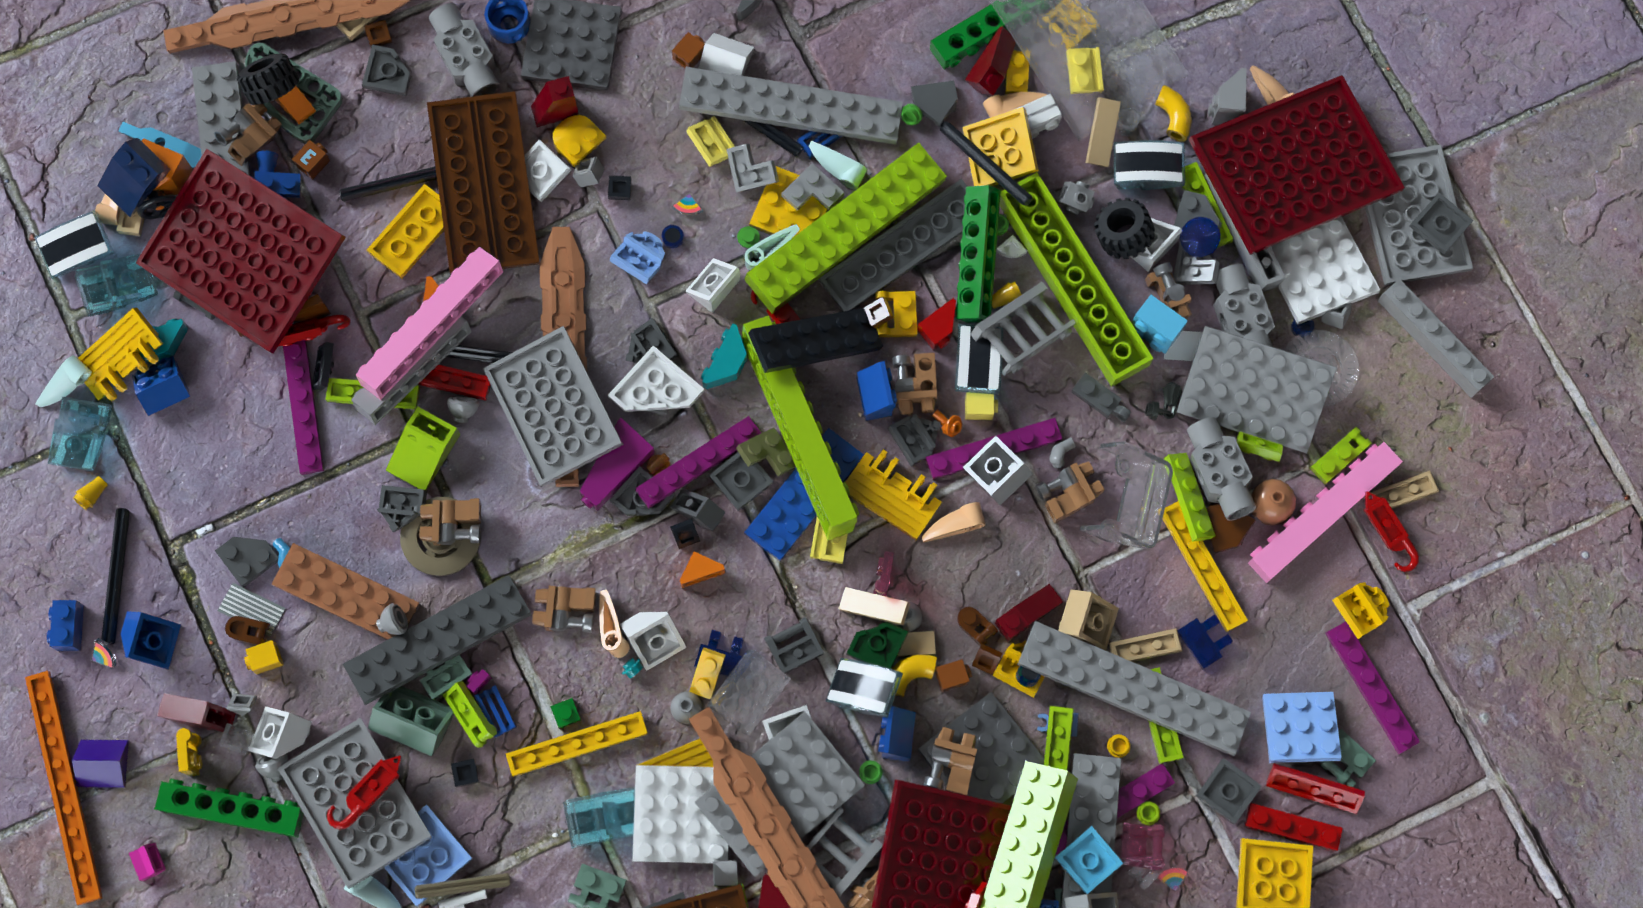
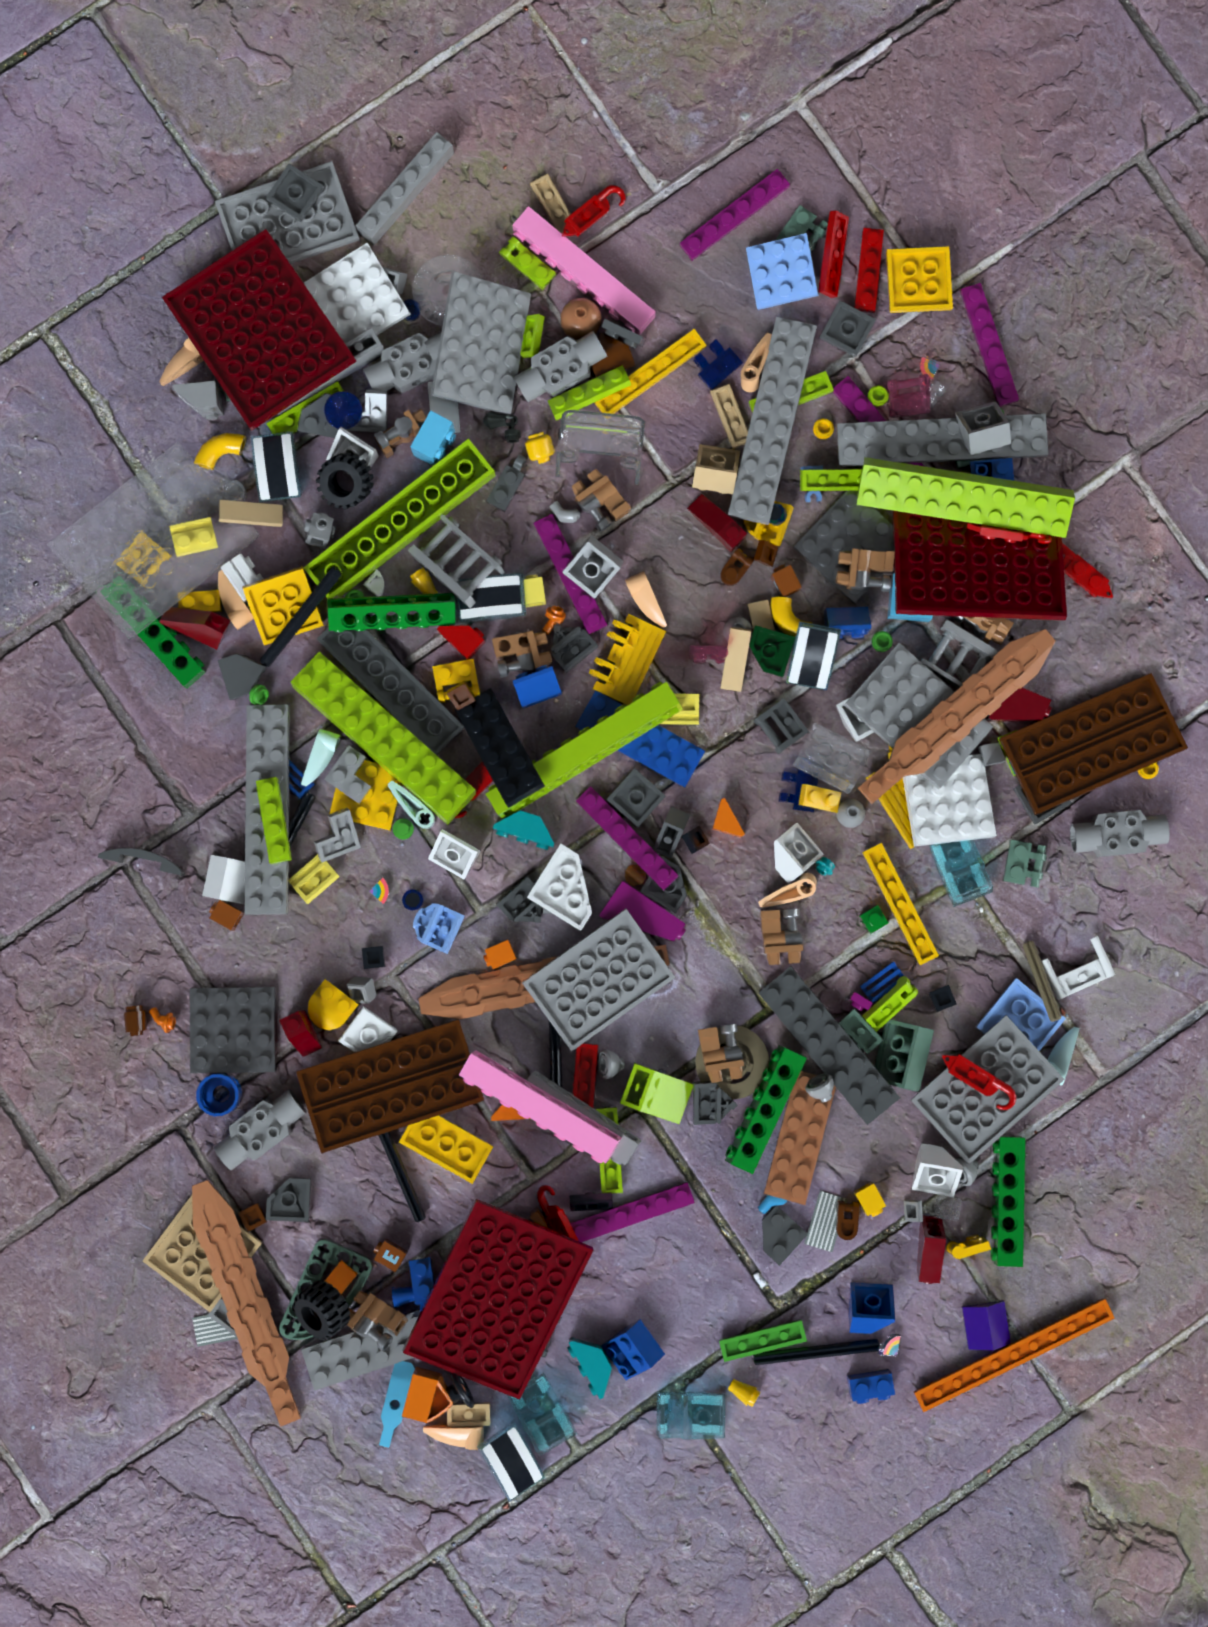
camera: 95 degrees left, 10 degrees up
light aqua piece [35,355,92,407] -> none
yellow hinge [78,308,163,401] -> none
dark blue slope [97,138,171,217] -> none
dark pink piece [129,843,166,881] -> none
olive plate [736,427,796,477] -> none
medium azure plate [1055,826,1123,894] -> none
yellow slope [1332,582,1389,639] -> none
none -> lime plate [256,777,292,864]
none -> orange brick [483,940,517,969]
none -> yellow head [525,432,555,464]
none -> dark grey plate [601,319,646,349]
none -> bright green plate [719,1319,807,1362]
none -> green brick [725,1045,807,1174]
none -> light nougat piece [741,333,772,392]

